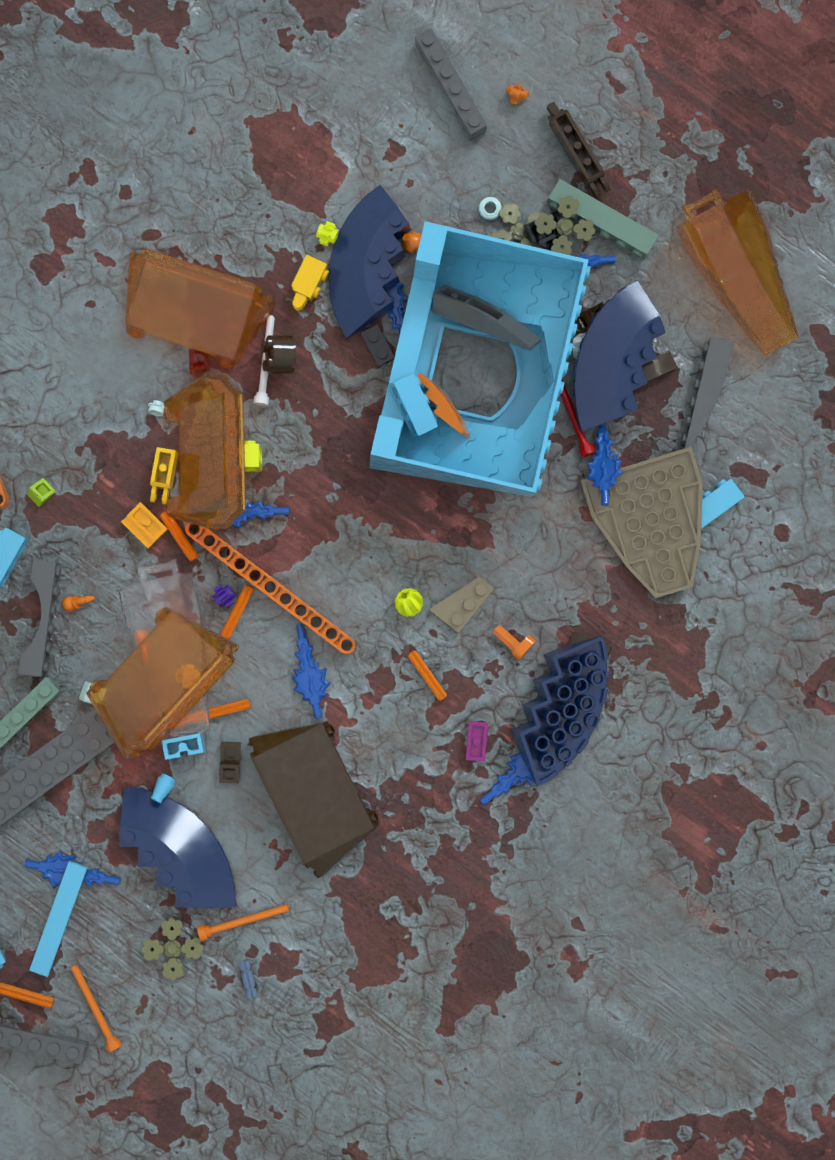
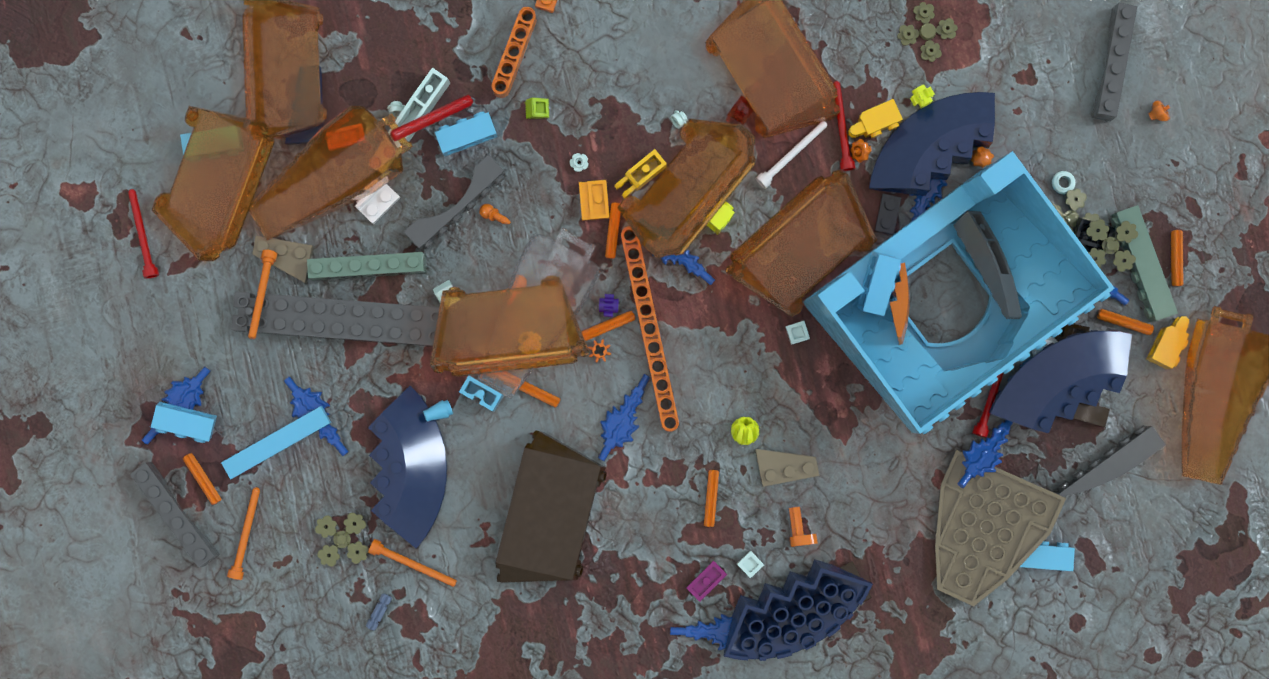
camera: 35 degrees right, 0 degrees up
dark brown slope [219,742,241,784] -> none
dark brown brick [261,335,296,374] -> none
dark brown hinge [547,102,610,198] -> none
none -> light aqua plate [570,153,589,172]
none -> orange gear [588,339,611,363]
none -> clear orange windscreen [725,170,877,317]
none -> light aqua plate [737,550,764,578]
none -> light aqua plate [785,321,810,345]
none -> red piece [833,81,856,171]
none -> orange piece [850,139,872,163]
none -> olive plant [897,2,958,62]
none -> orange axle [1097,309,1154,335]
none -> yellow hinge [1146,316,1190,369]
none -> orange axle [1171,230,1183,287]

